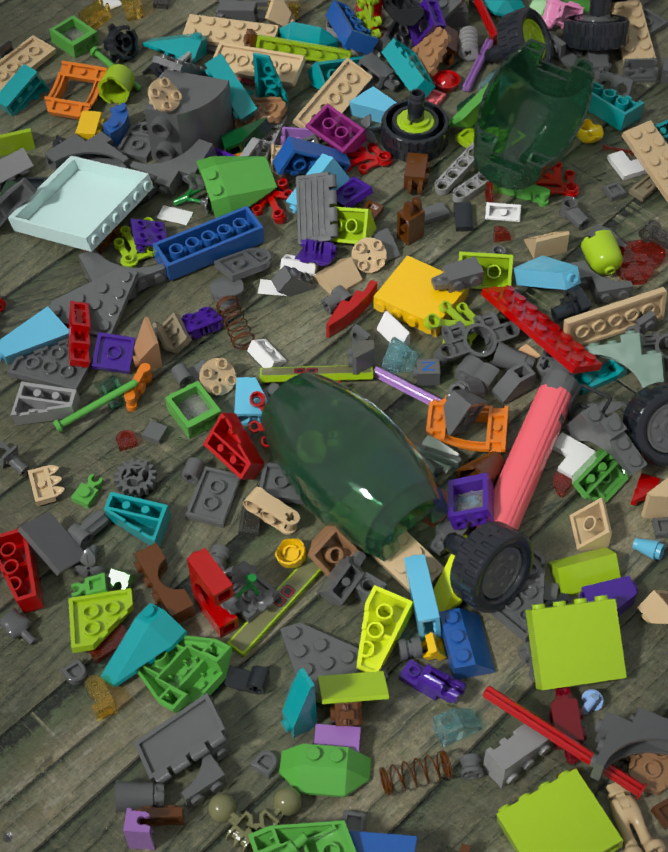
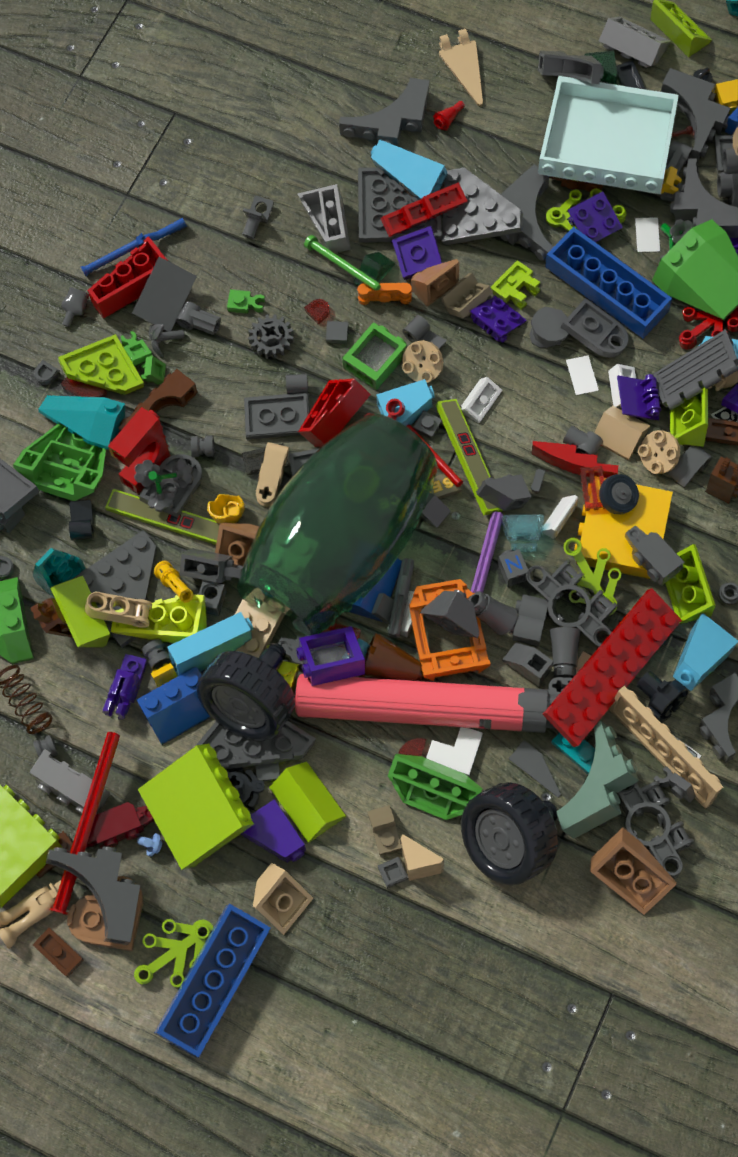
camera: 75 degrees right, 15 degrees up
tan plate [28,465,65,506] -> none
clear yellow leg [85,675,118,722] -> none
teal wedge [104,491,171,548] -> none
reddish brown piece [216,295,255,350] -> none
dark grey slope [271,265,316,297] -> none
medium lavender hinge [314,724,361,752] -> none
clear light blue slope [432,708,482,747] -> none
dark grey arch [565,403,648,477] -> none
black piece [567,384,612,421] -> none
tan slope [570,497,612,551] -> none
red slope [631,473,660,505] -> none
medium azure cone [632,537,665,560] -> none
none -> tan piece [85,592,152,628]
none -> yellow pin [154,561,193,603]
none -> dark tan slope [367,805,402,856]
none -> lime plate [491,260,540,310]
none -> clear red tile [580,466,605,511]
none -> black wheel [599,474,639,514]

